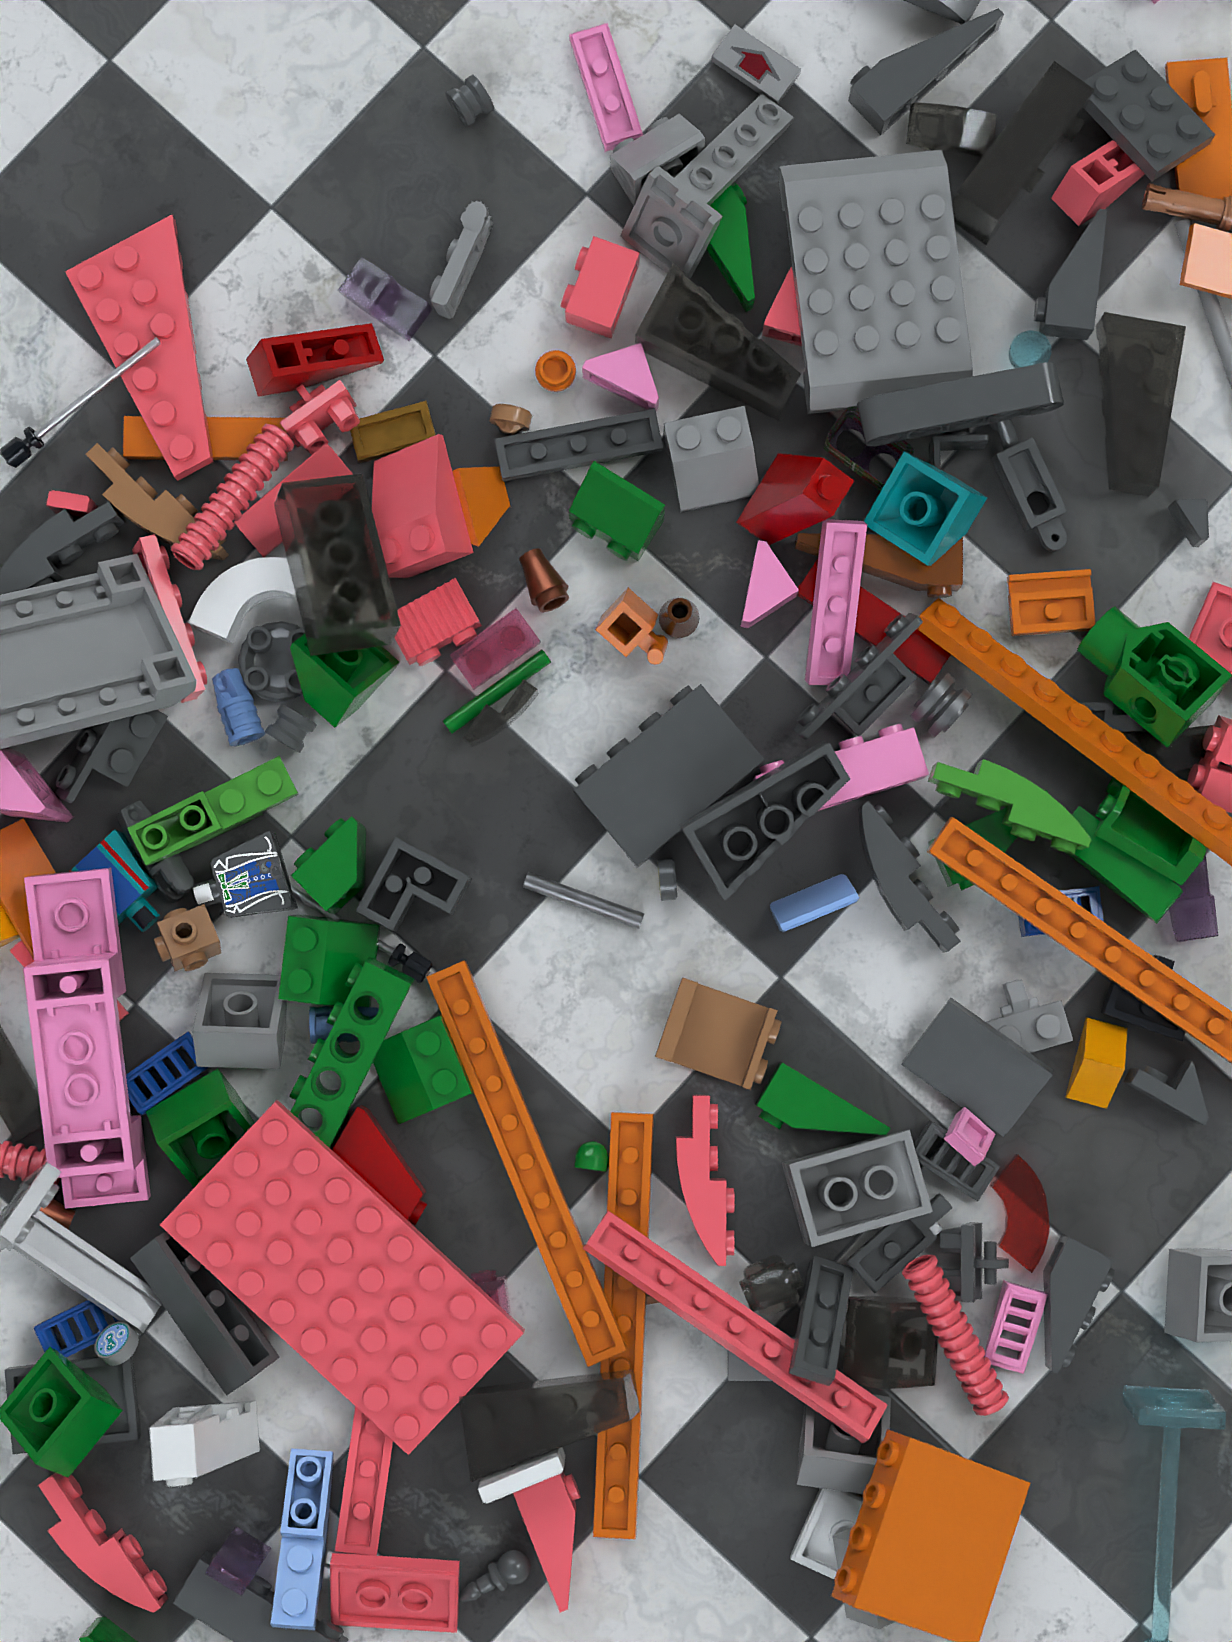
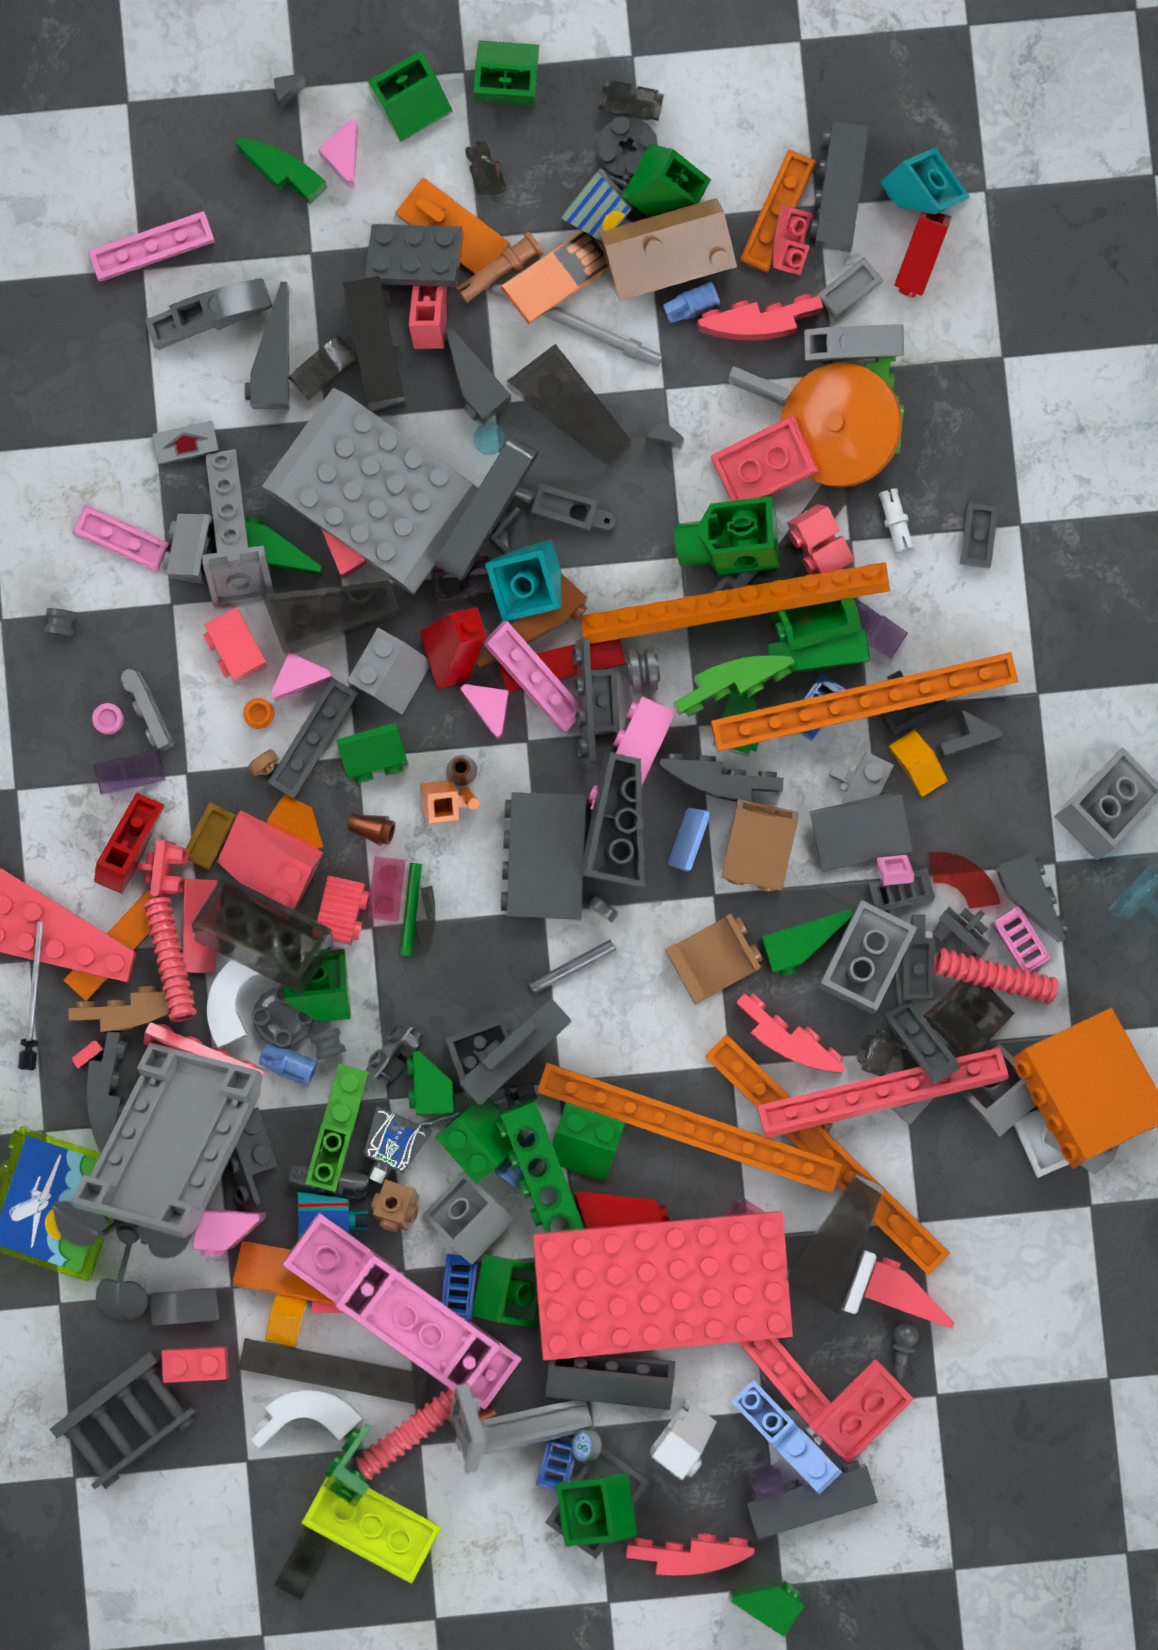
camera: 55 degrees left, 0 degrees up
green hinge [574,1141,609,1172] -> none
orange plate [1007,569,1096,636] -> none
none -> bright pink tile [92,703,124,735]
none -> dark grey hinge [366,1020,423,1085]
none -> dark grey bracket [460,999,571,1105]
none -> medium nougat brick [721,799,799,892]

